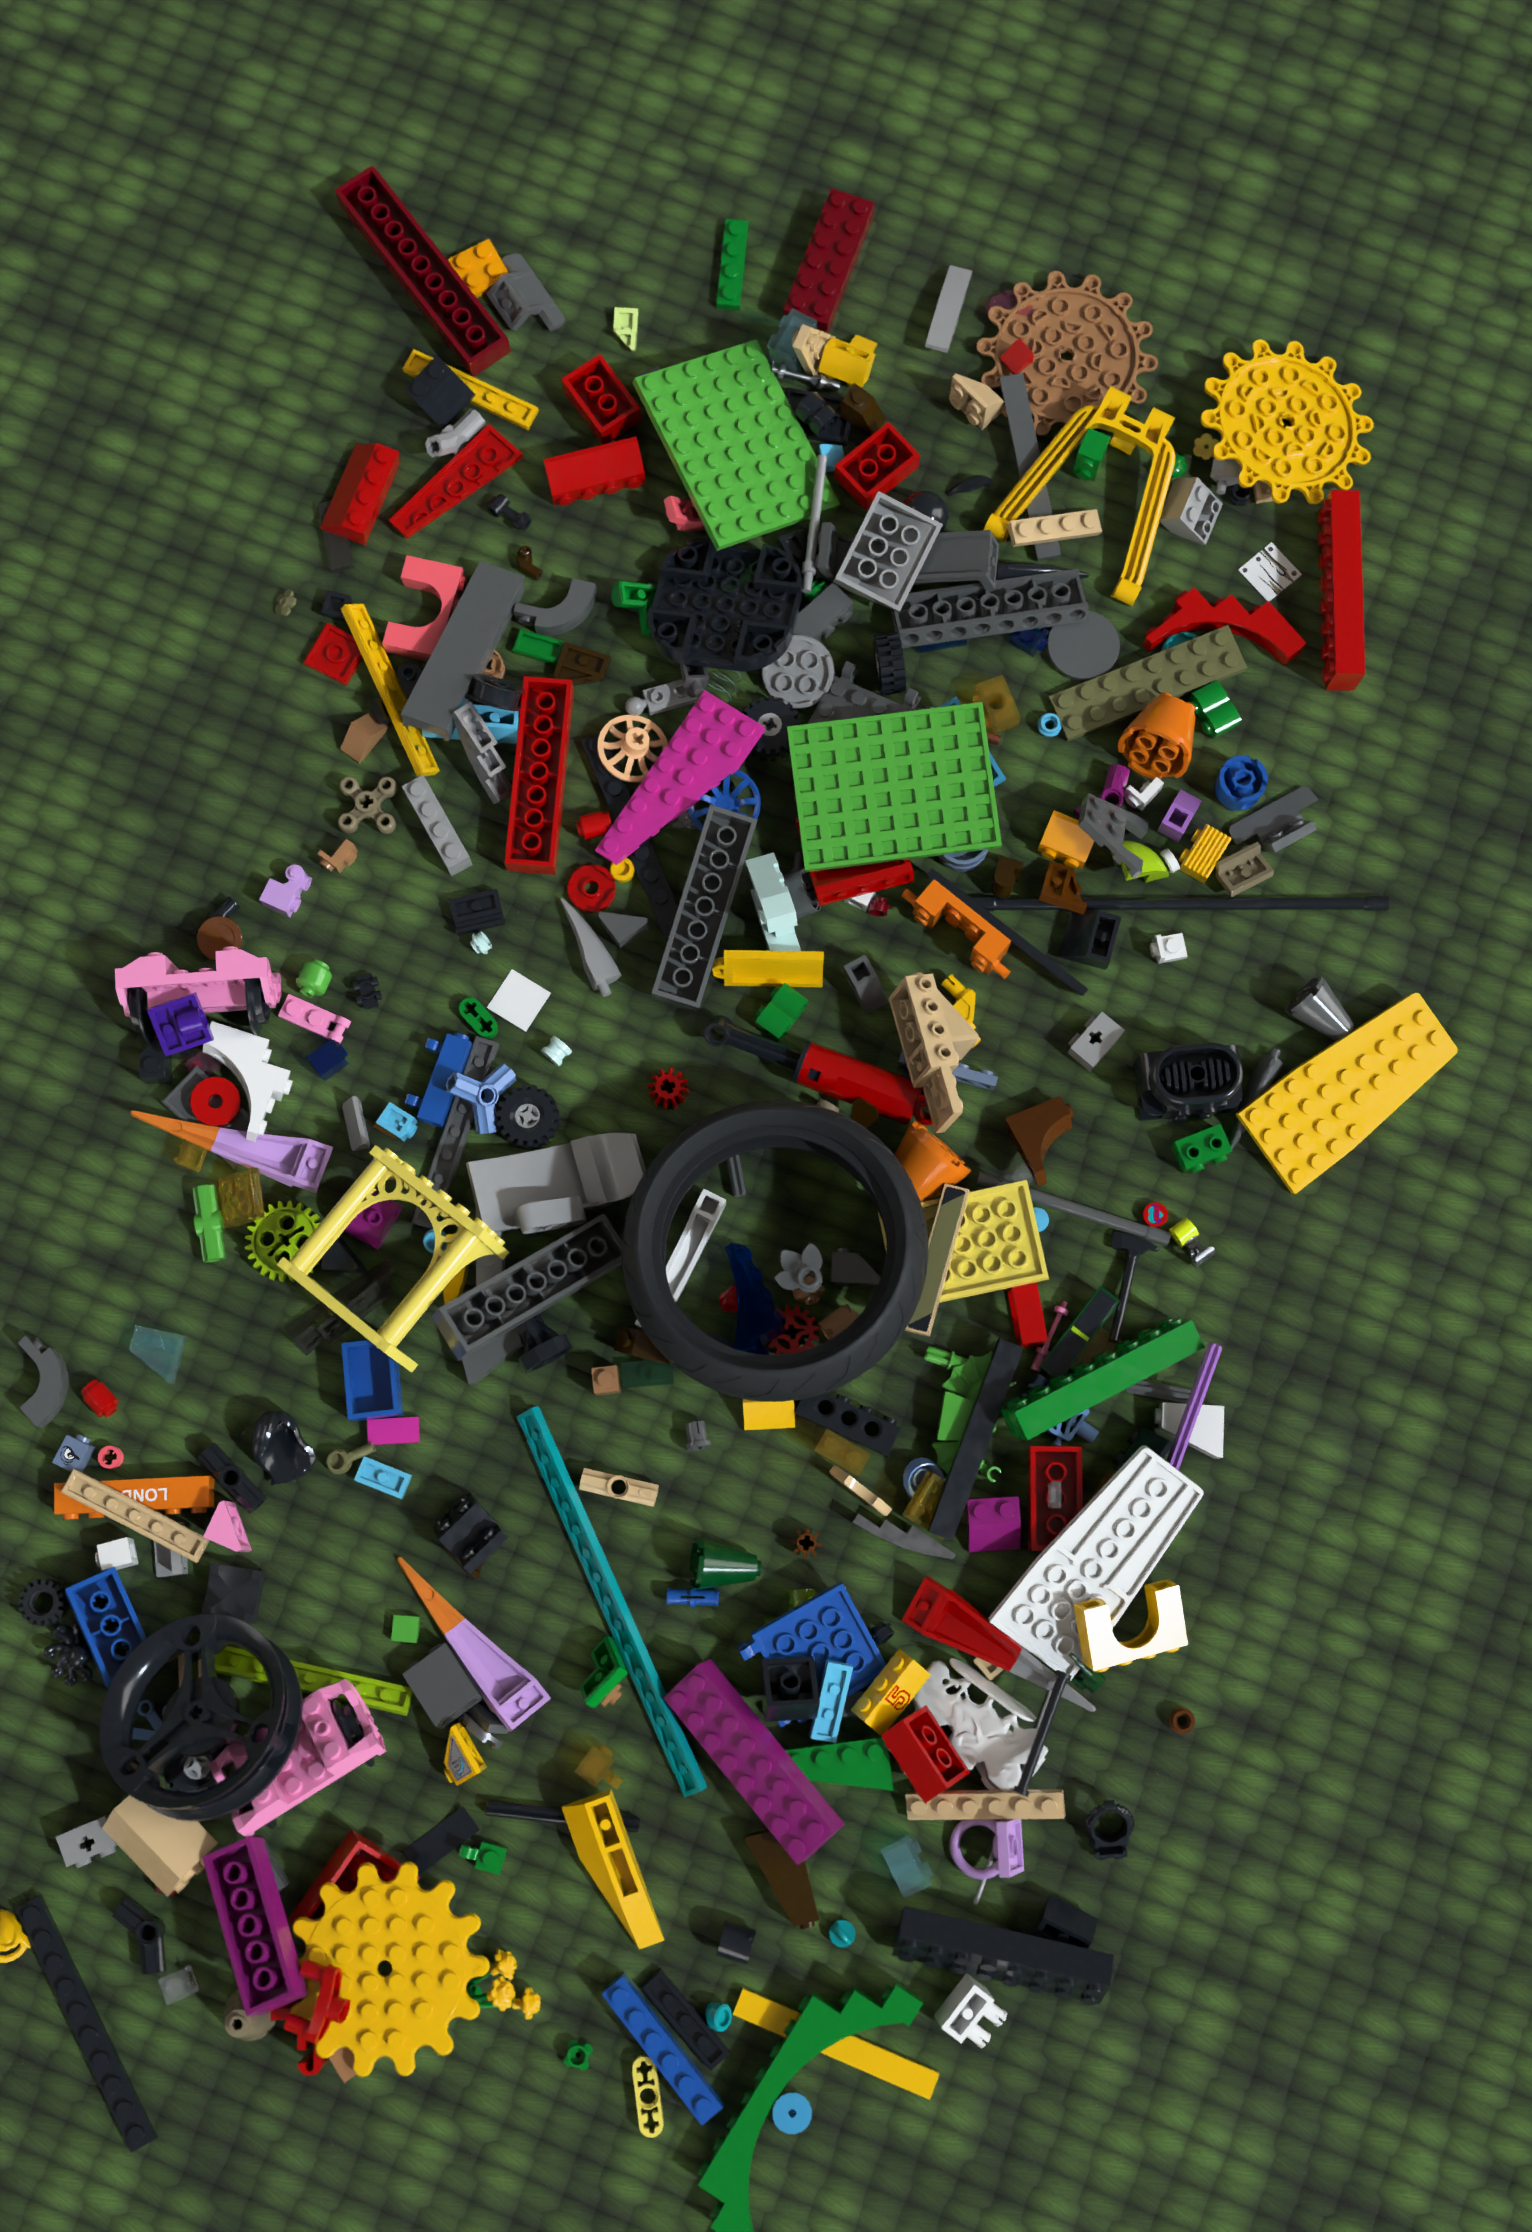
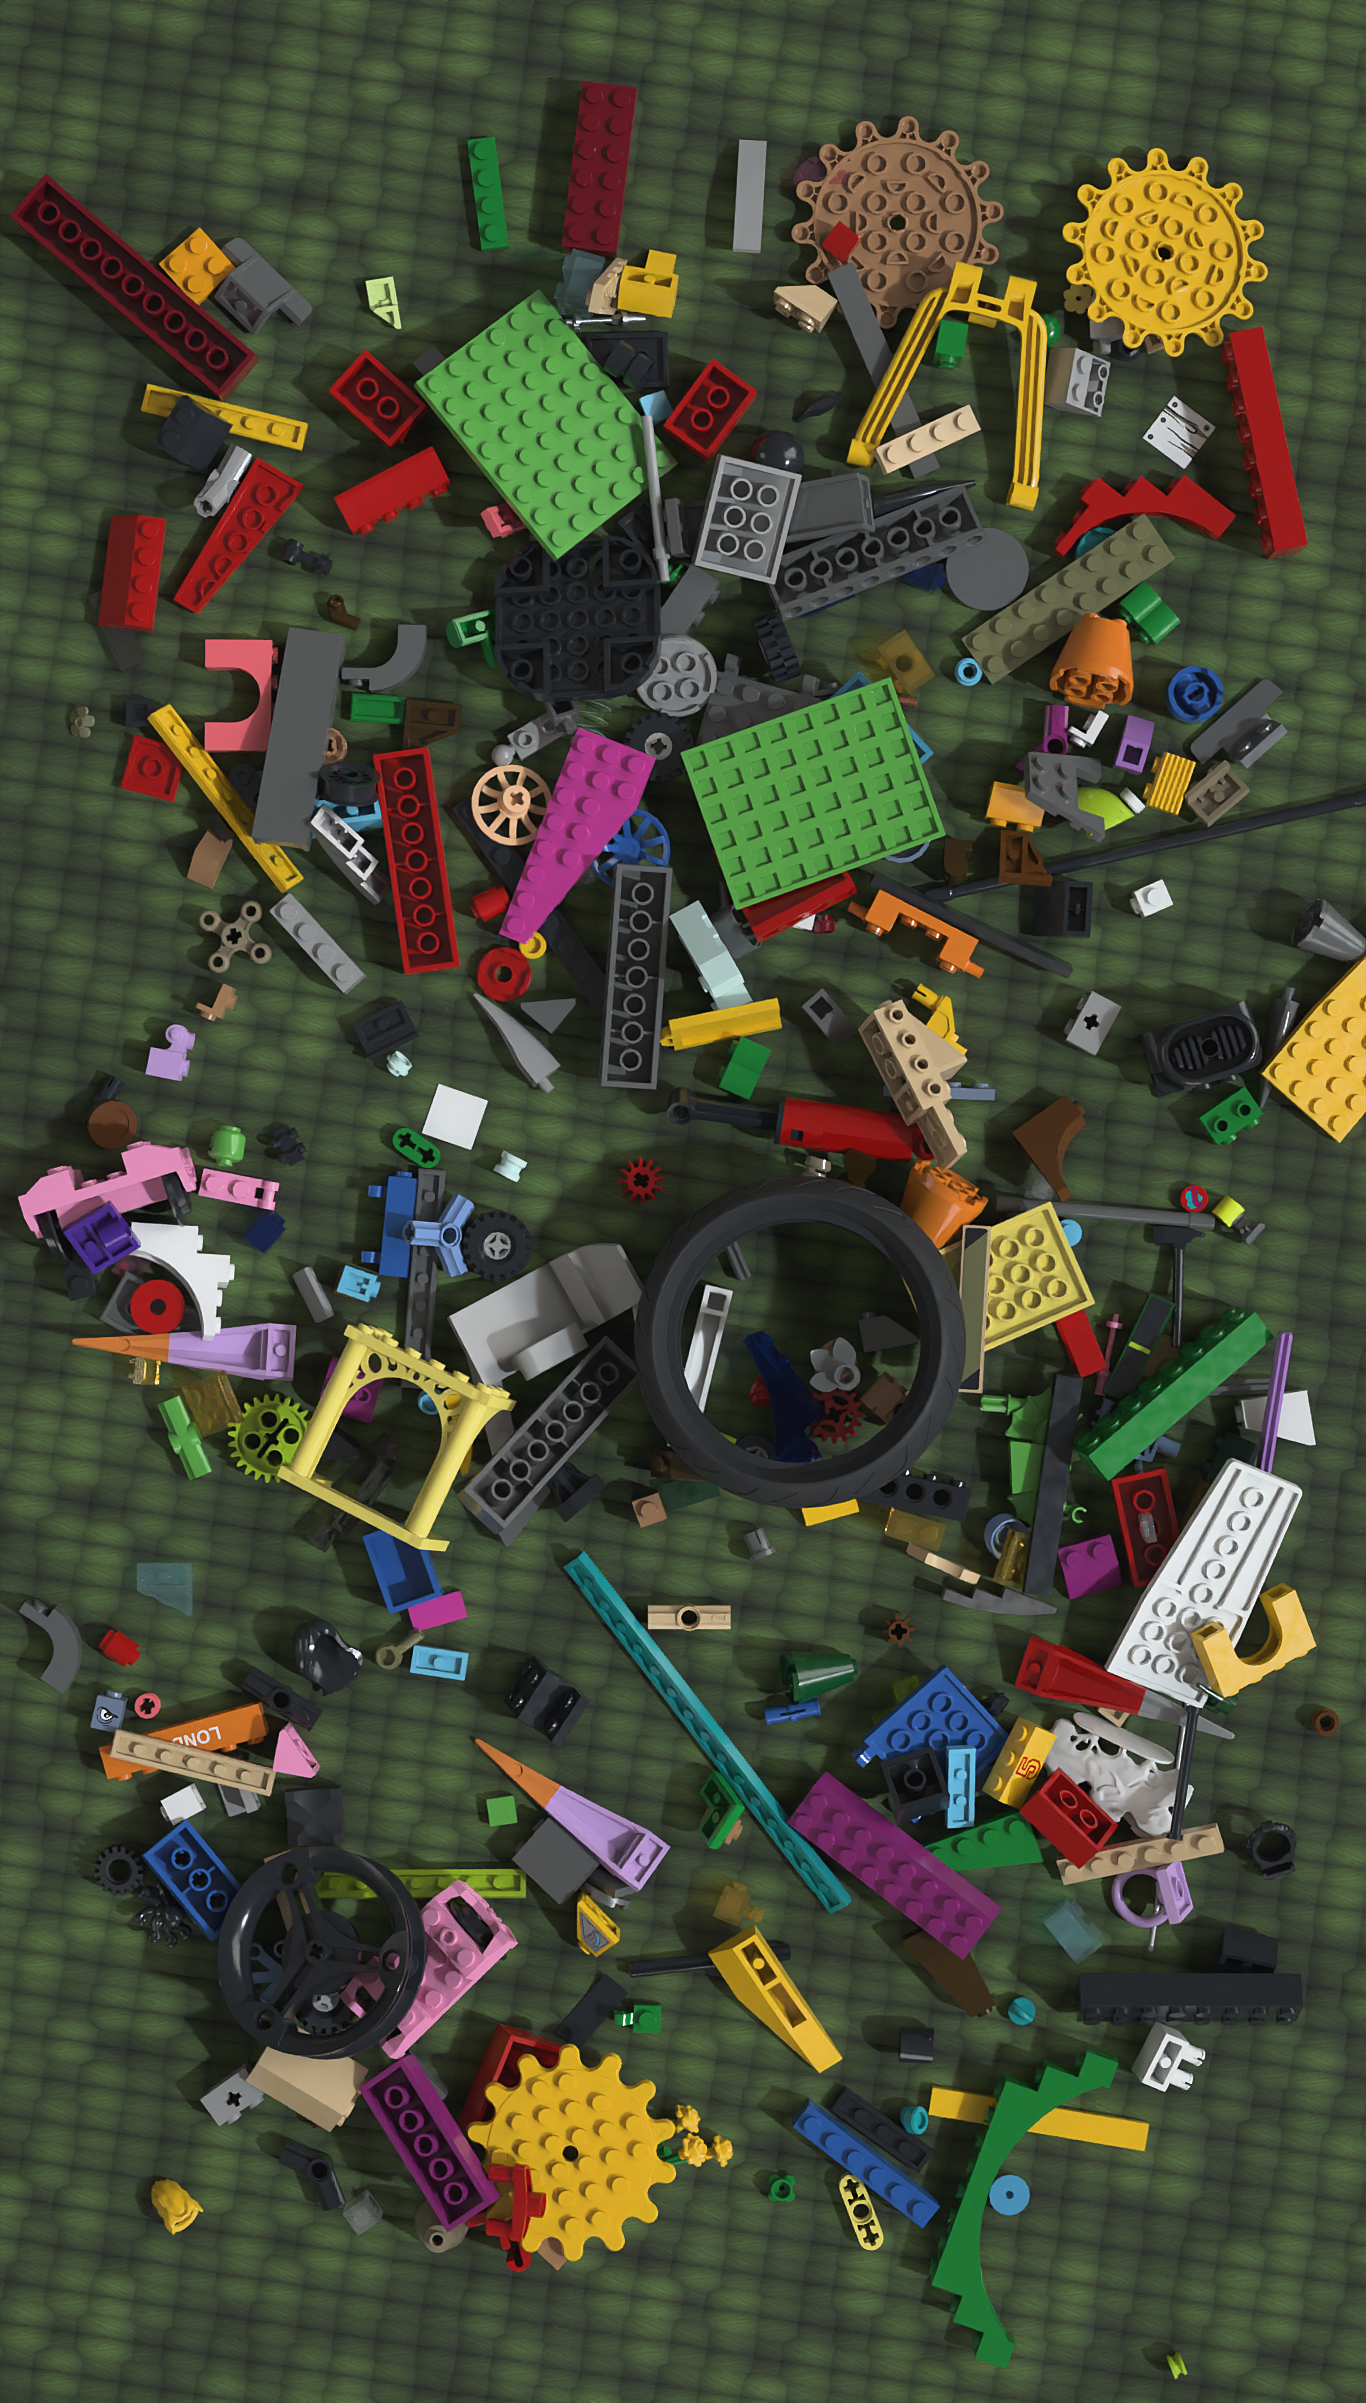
camera: 15 degrees left, 10 degrees up
black plate [15,1894,157,2153] -> none
dark brown slope [836,383,886,437] -> none

